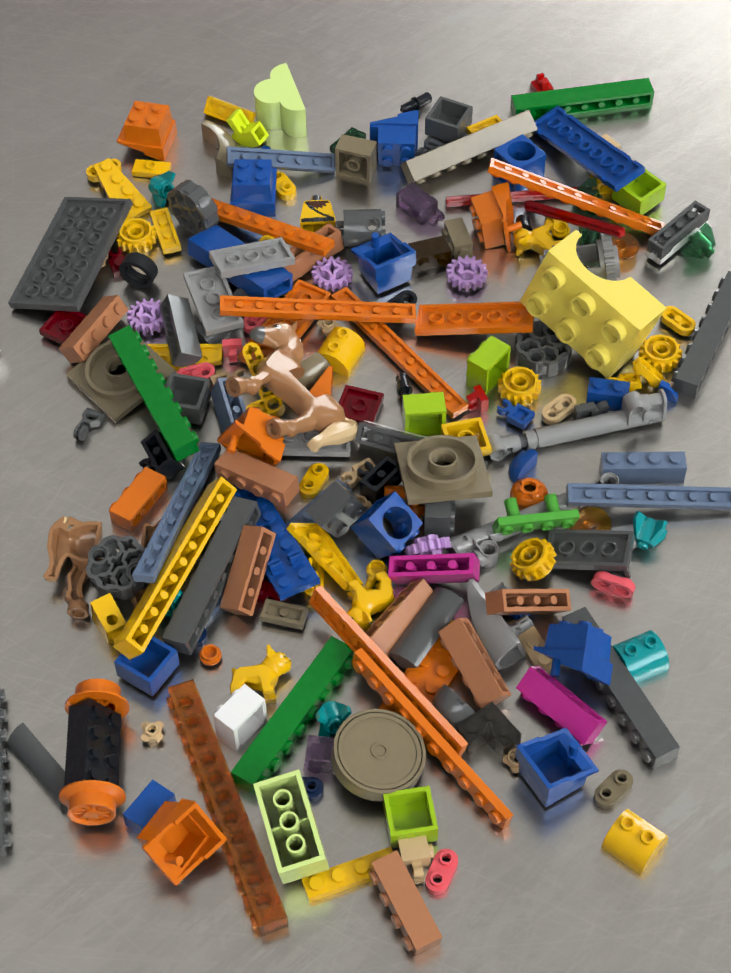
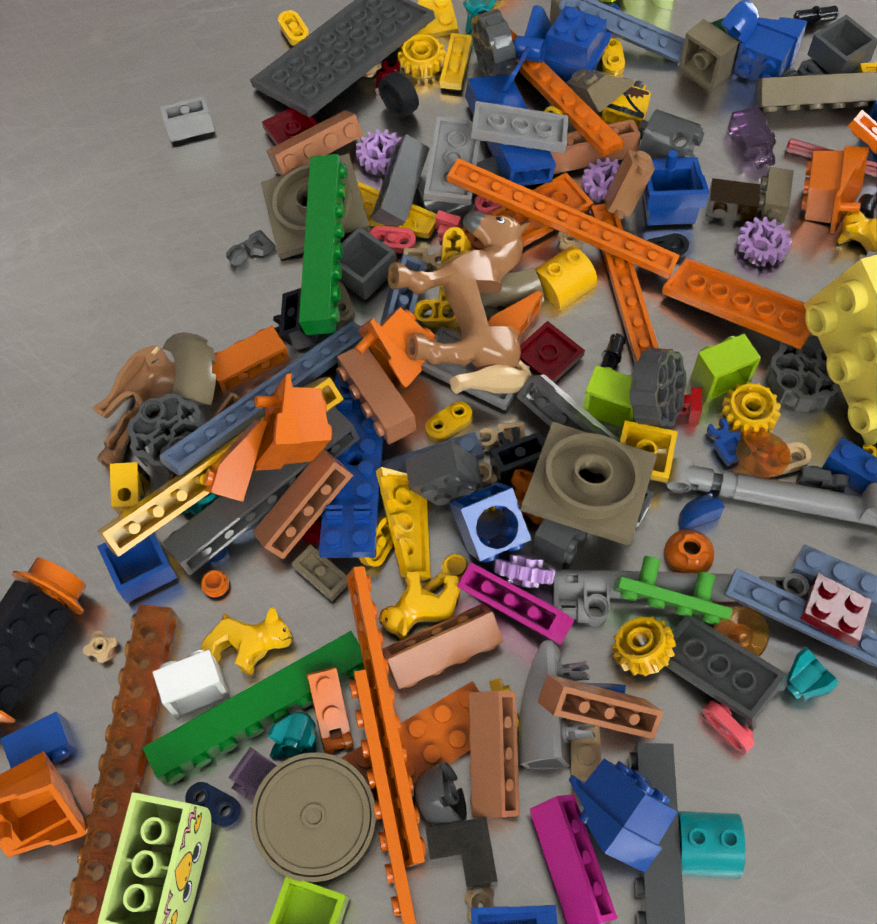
camera: 30 degrees right, 10 degrees up
dark grey brick [388,588,465,668] -> none
none -> dark tan brick [162,332,216,406]
none -> orange slope [203,420,267,502]
none -> orange piece [254,374,332,471]
none -> yellow plate [278,10,309,46]
none -> orange plate [307,667,354,754]
none -> blue piece [502,5,551,92]
none -> dark tan slope [566,69,635,112]
none -> medium nougat brick [604,150,655,219]
none -> dark grey connector [630,348,687,428]
none -> blue brick [721,0,759,44]
none -> clear orange dish [736,431,791,478]
none -> plate [800,573,872,647]

